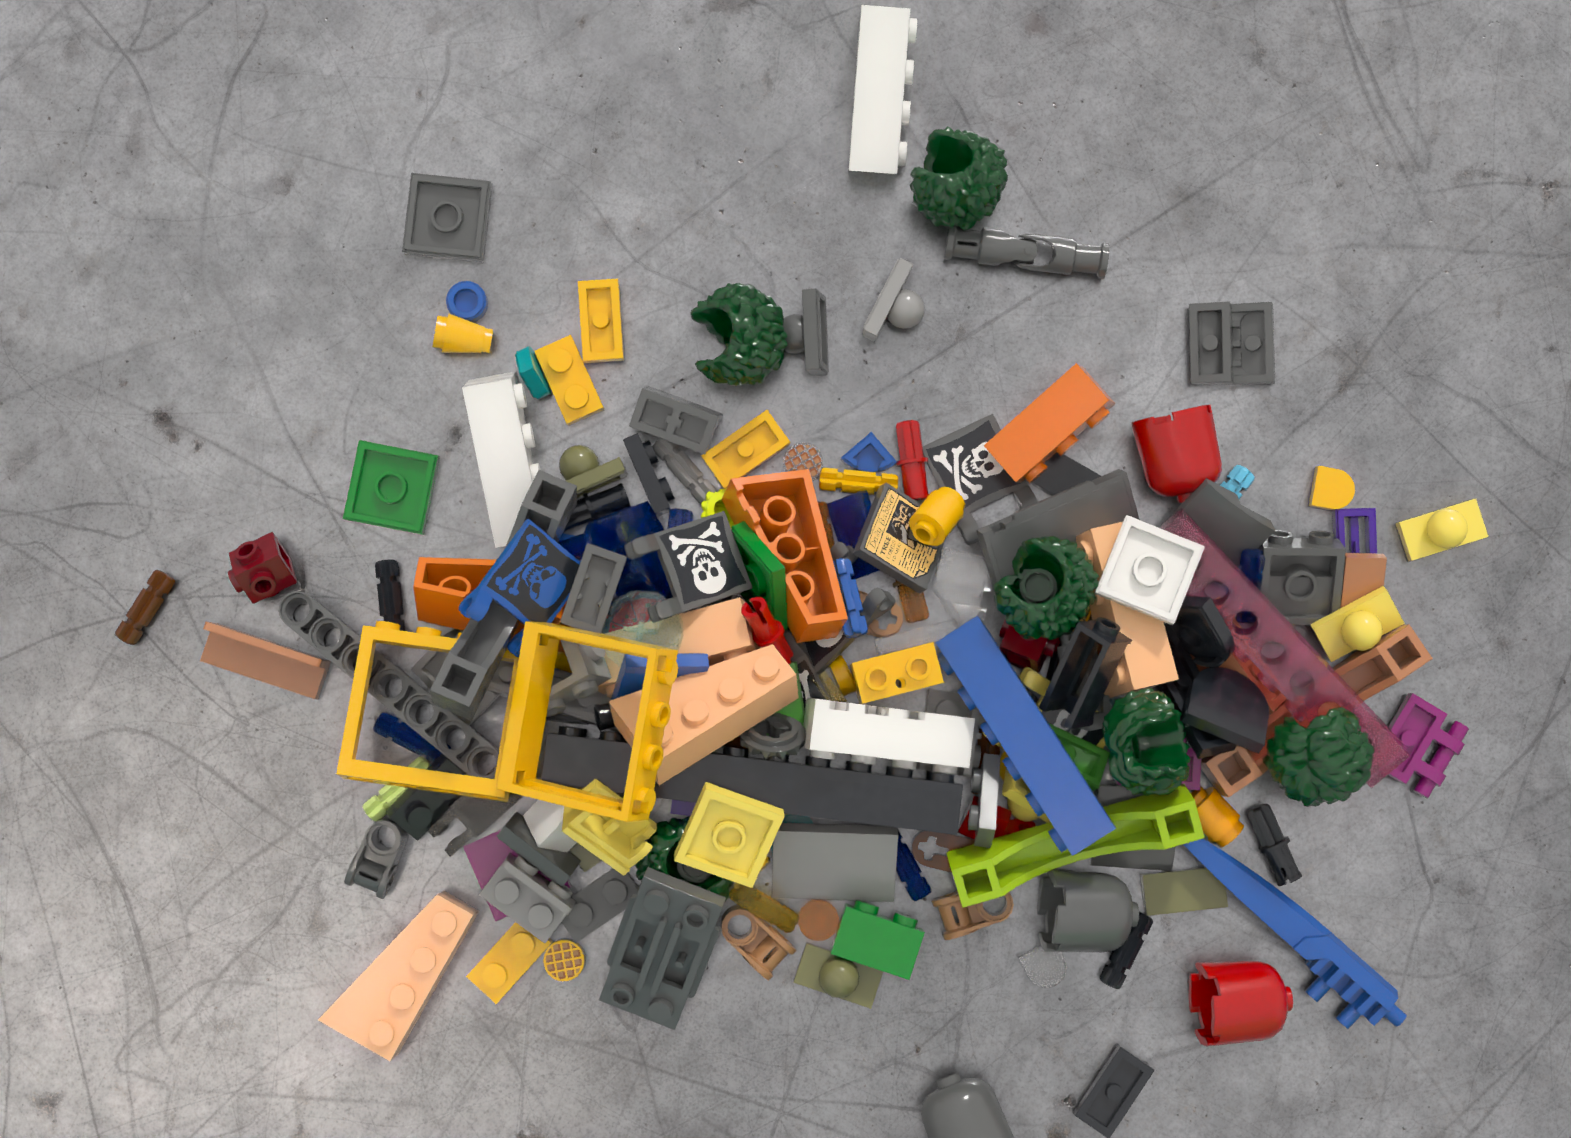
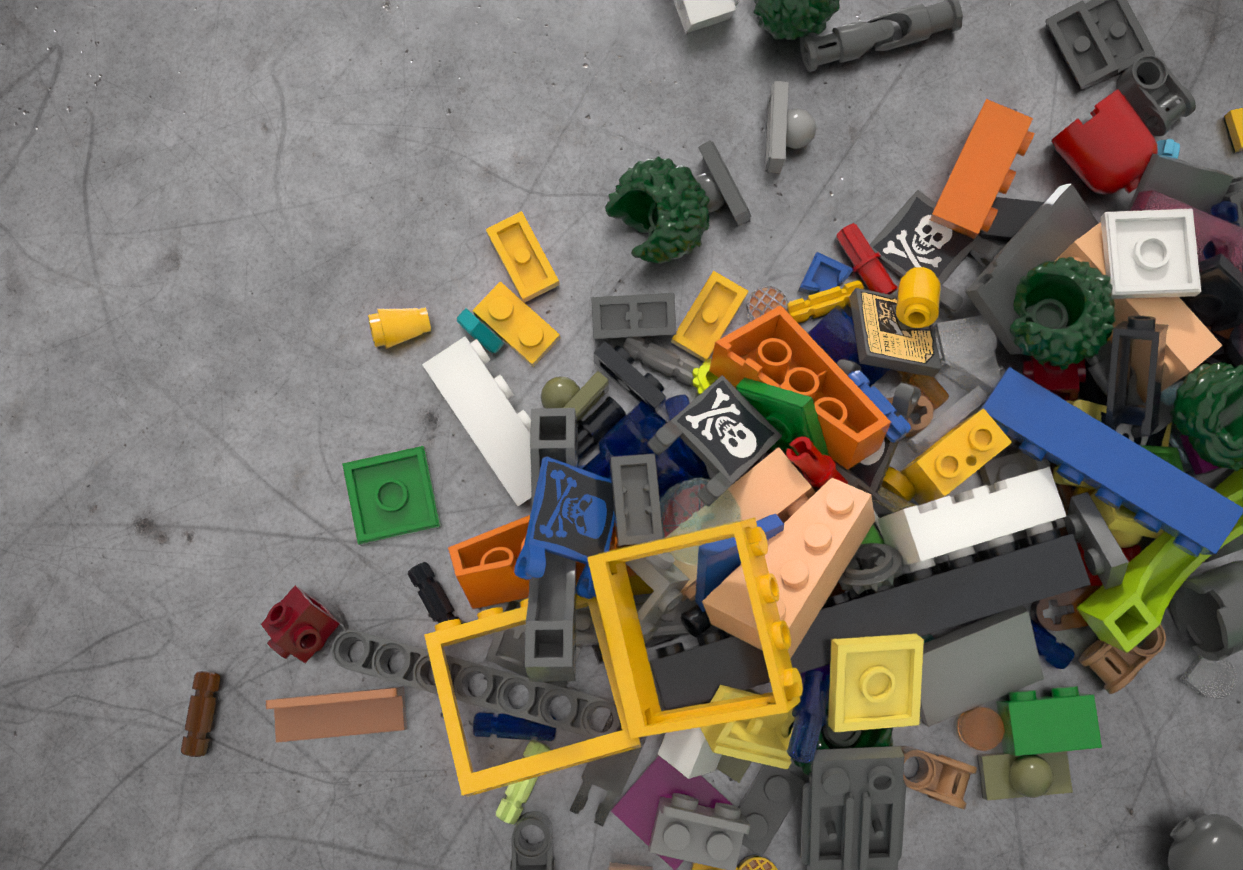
camera: 25 degrees left, 5 degrees down
black plate [386,754,469,841] -> none
dark grey tile [402,173,492,262] -> none
blue tile [446,281,488,322] -> none
dark grey tile [497,811,581,887] -> none
clear yellow axle [729,883,800,933] -> none
none -> clear blue axle [787,670,830,763]
none -> dark grey piece [1116,55,1196,137]

